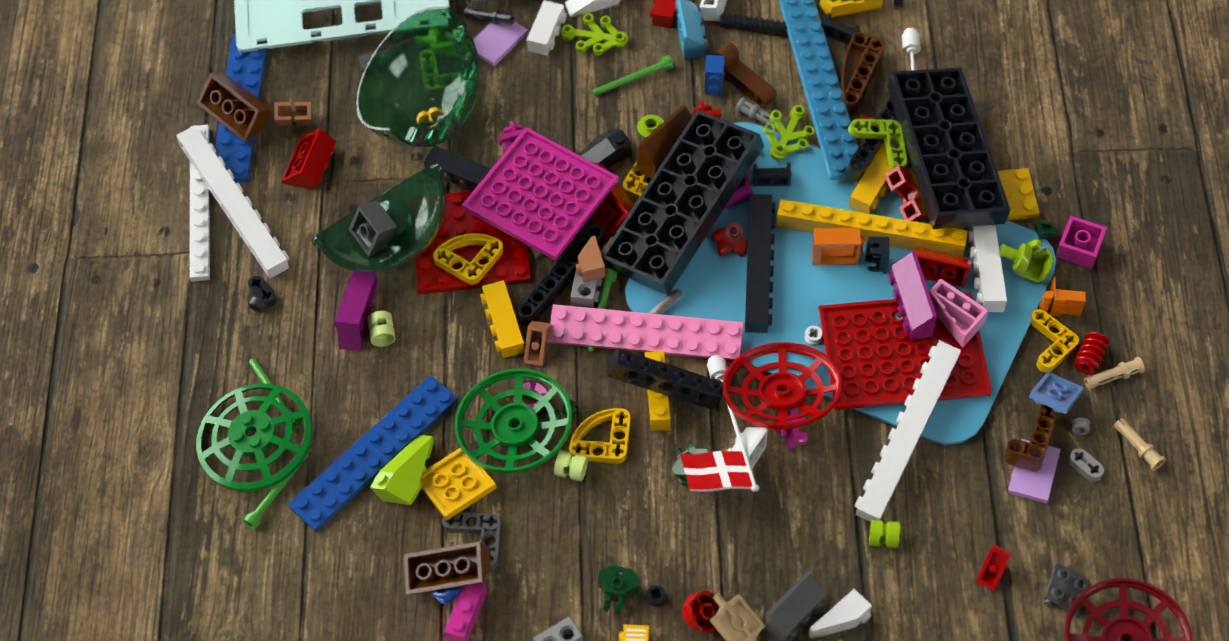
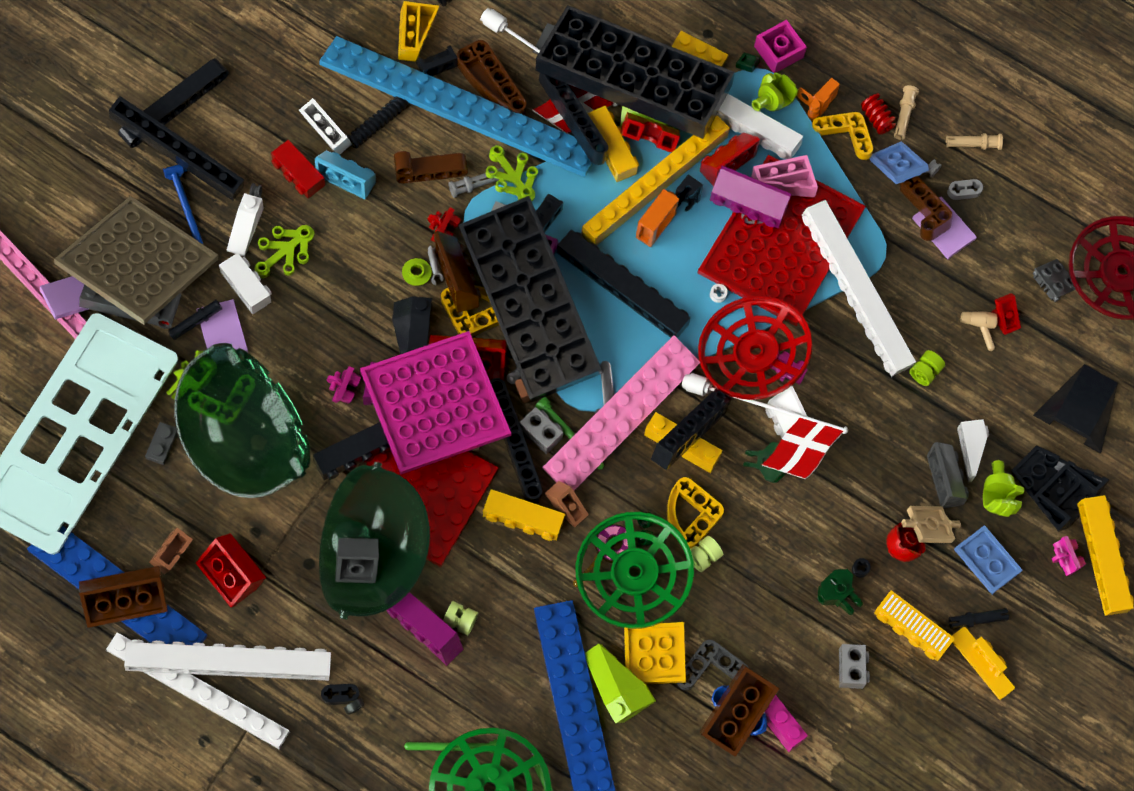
camera: 65 degrees left, 10 degrees up
yellow piece [416,107,444,125] -> none
yellow beam [433,233,503,285] -> none
nougat slope [575,236,605,282] -> none
bright green piece [592,55,674,96] -> none
blue brick [705,55,724,95] -> none
red plate [711,223,747,256] -> none
lime beam [848,119,907,169] -> none
none -> tan piece [960,311,998,351]

